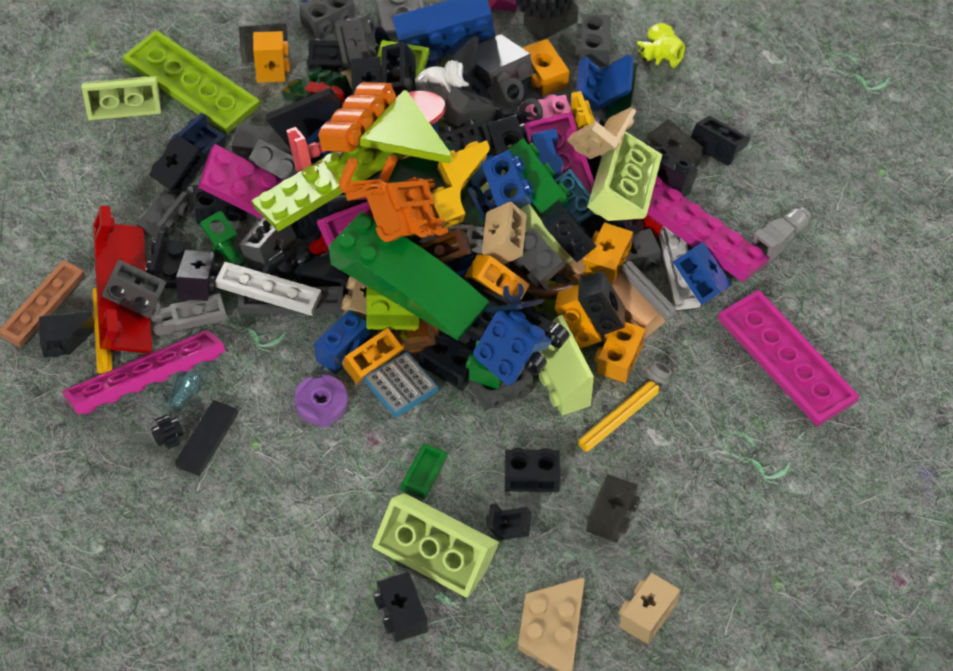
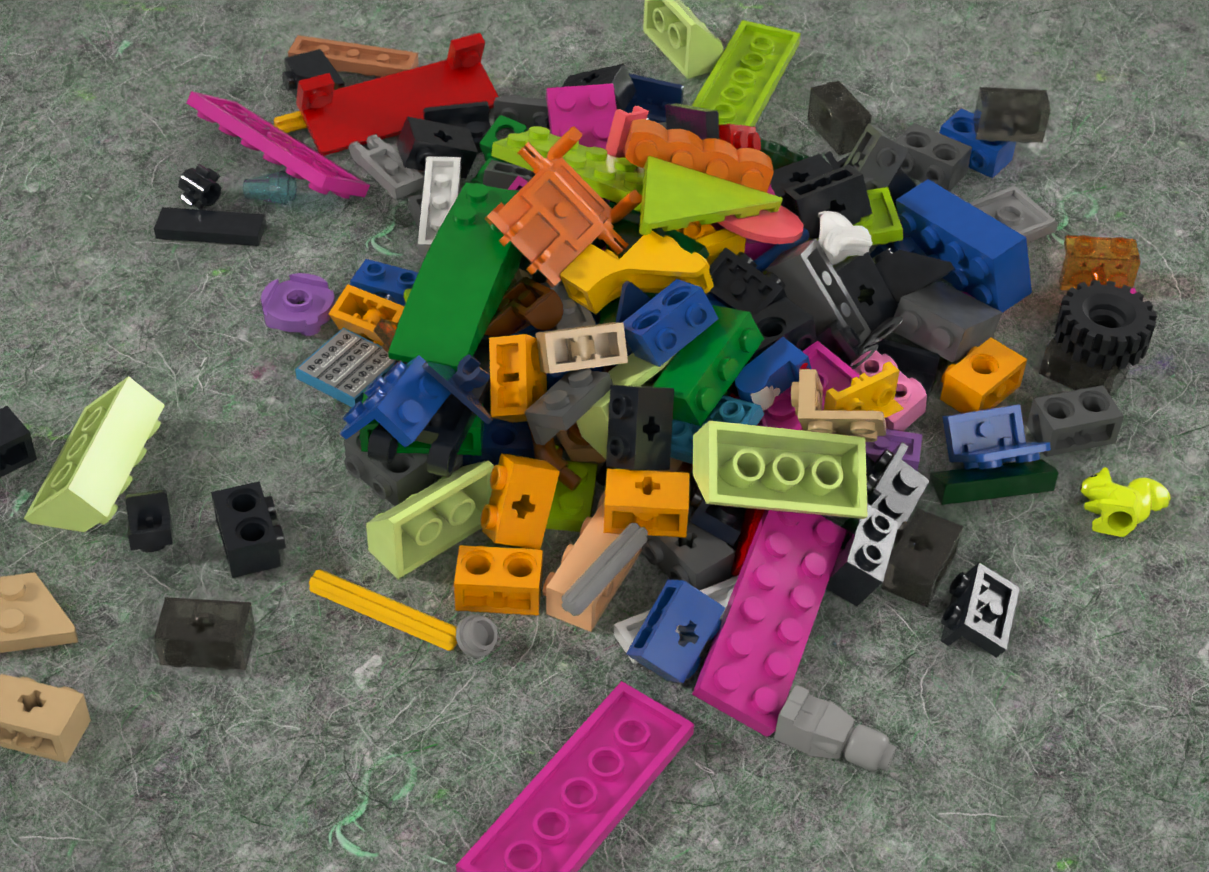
camera: 70 degrees right, 10 degrees down
dark grey brick [102,260,166,318] -> none
light orange brick [253,31,290,83] -> none
green tile [400,443,448,500] -> none
black brick [578,271,625,336] -> none

